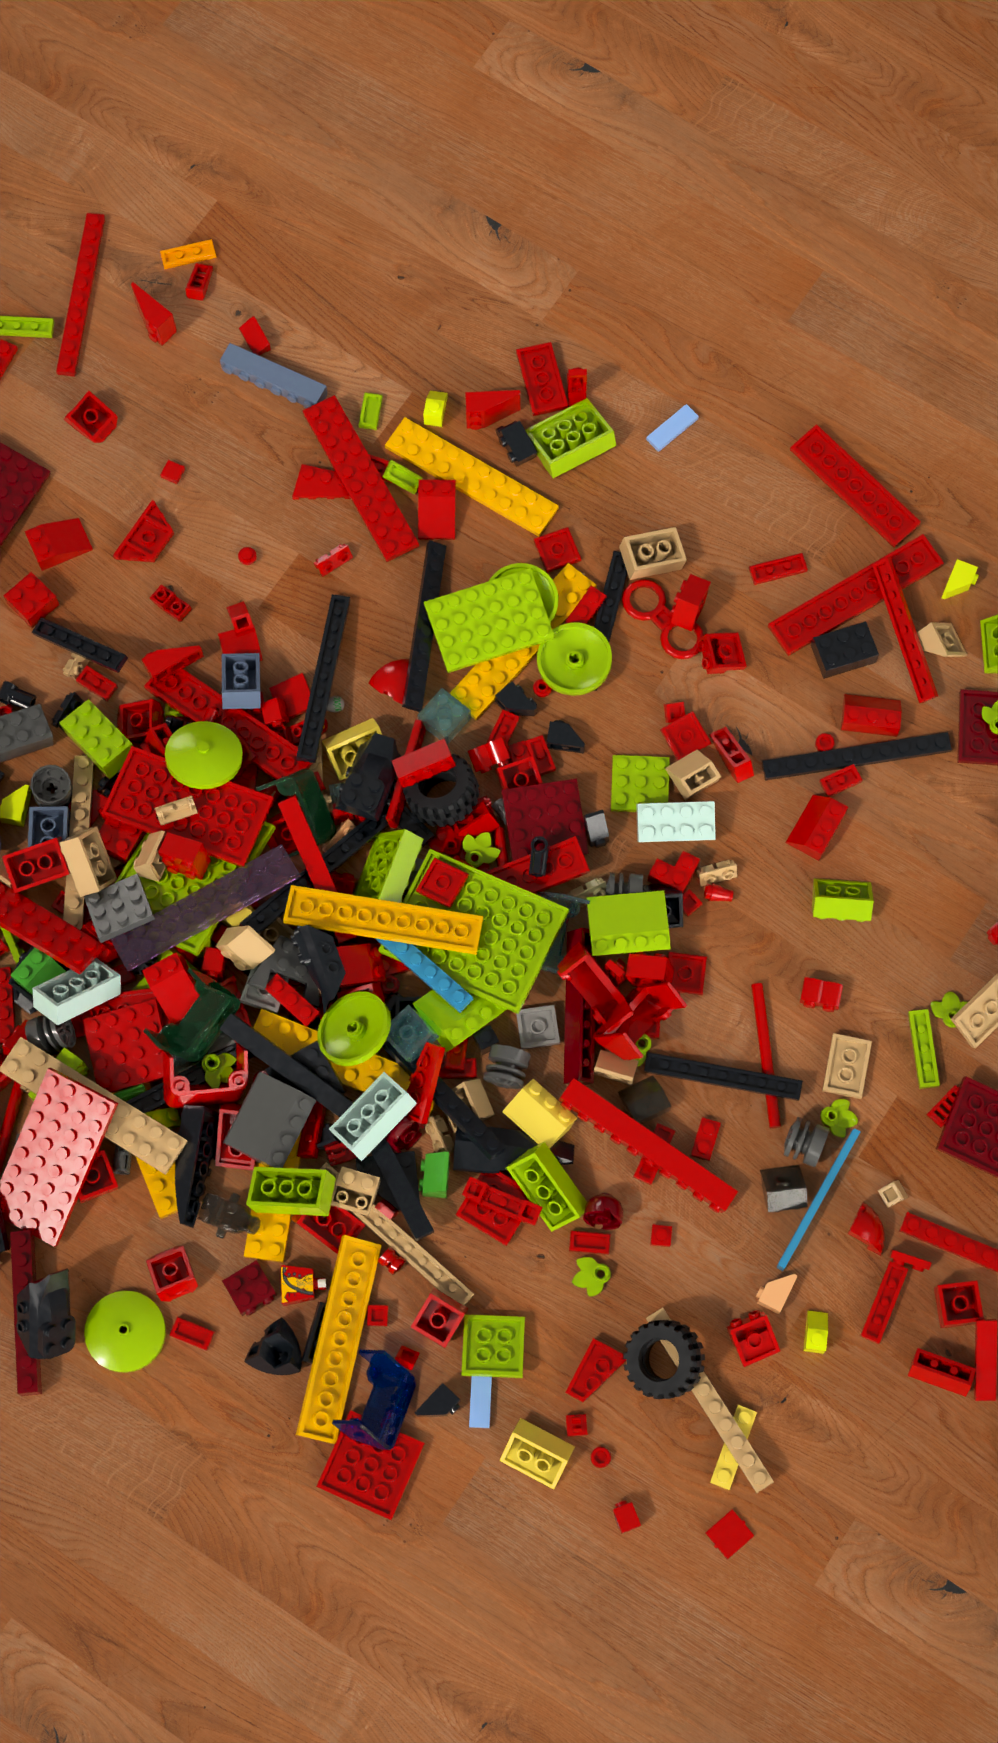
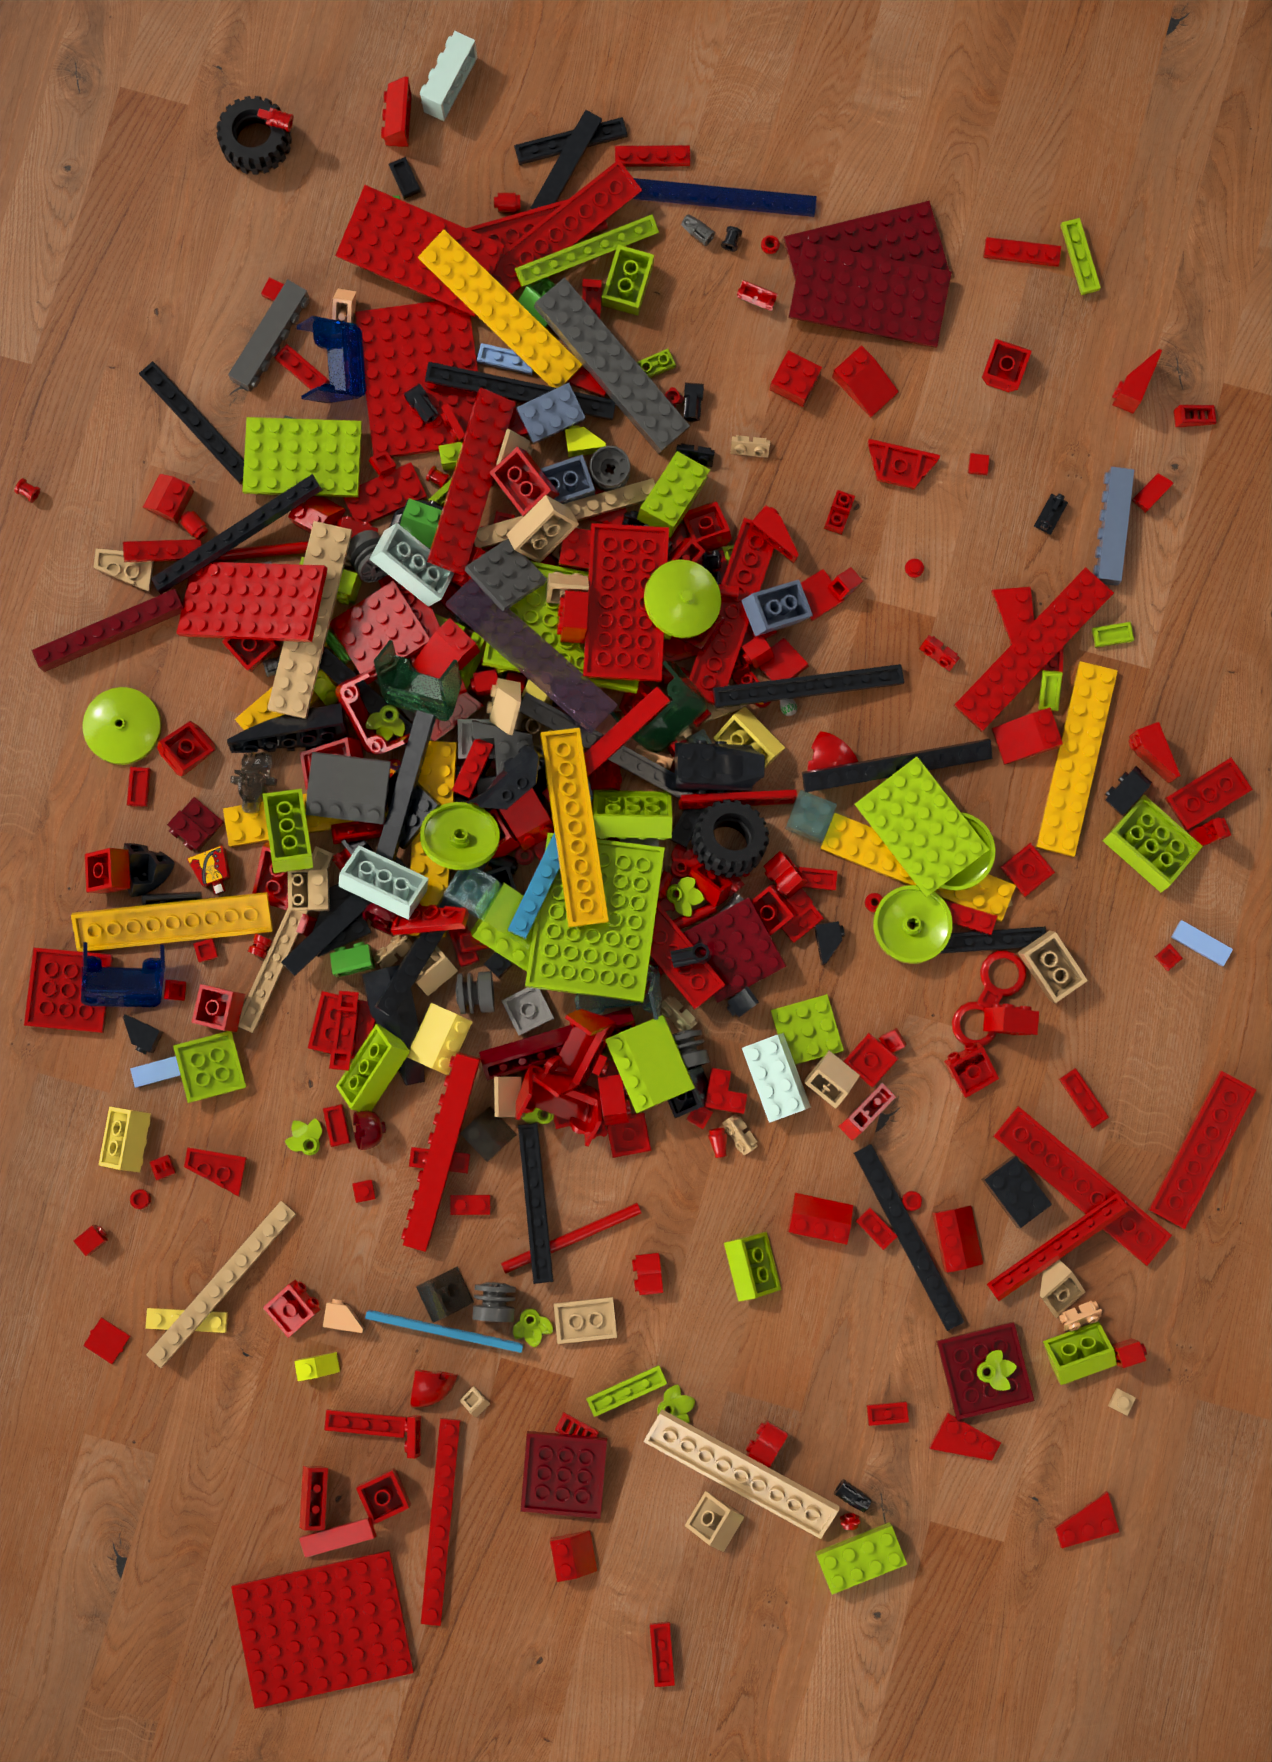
camera: 70 degrees right, 10 degrees up
black slope [16,1268,76,1359] -> none
black tile [32,617,128,673] -> none
red plate [56,213,105,377] -> none
red plate [76,665,118,702] -> none
tan hinge [155,796,198,826] -> none
light orange tile [160,239,216,270] -> none
red brick [392,739,456,788] -> none
red tile [416,857,469,909] -> none
neon yellow slope [423,391,448,427] -> none
black slope [495,681,537,716] -> none
black tyre [623,1320,705,1399] -> none
neon yellow slope [942,559,979,599] -> none
none -> red brick [85,848,130,894]
none -> black hinge [1034,493,1068,535]
none -> light nougat hinge [1059,1301,1102,1331]
none -> red tile [1154,944,1183,971]

